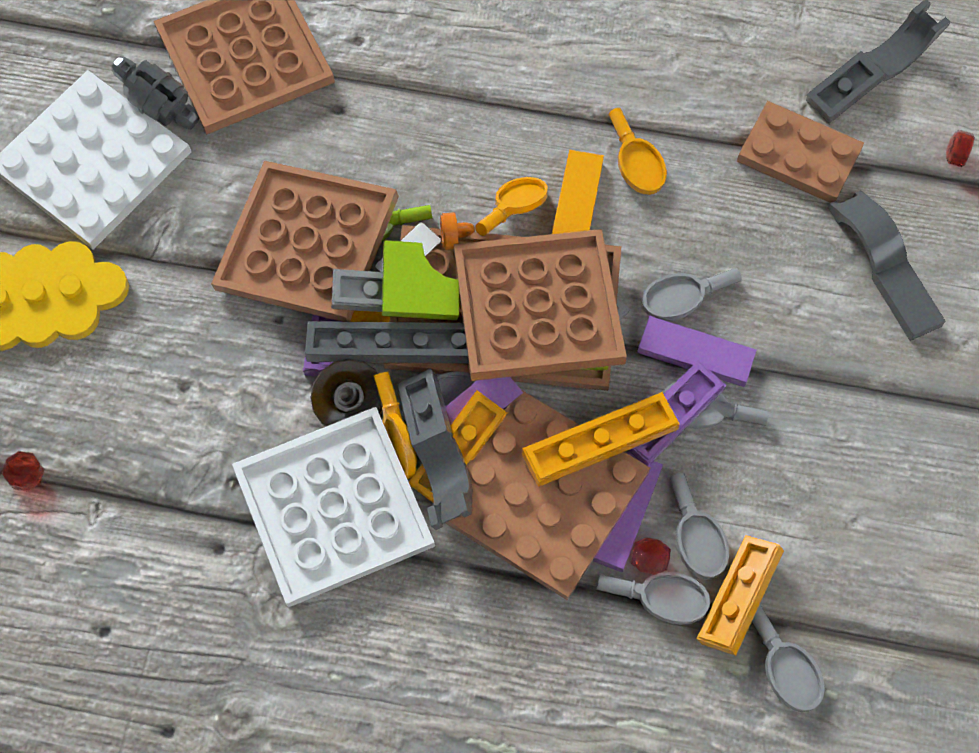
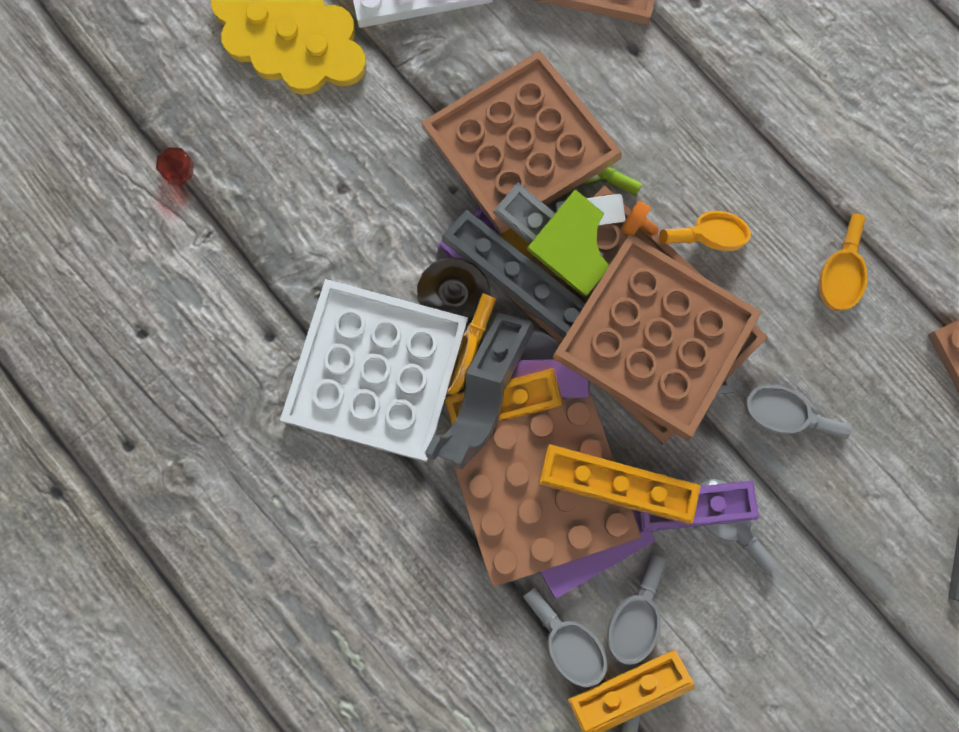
camera: 35 degrees right, 10 degrees up
light orange tile [552,150,604,234] -> none
clear red tile [631,537,671,575] -> none
medium lavender tile [637,316,757,387] -> none

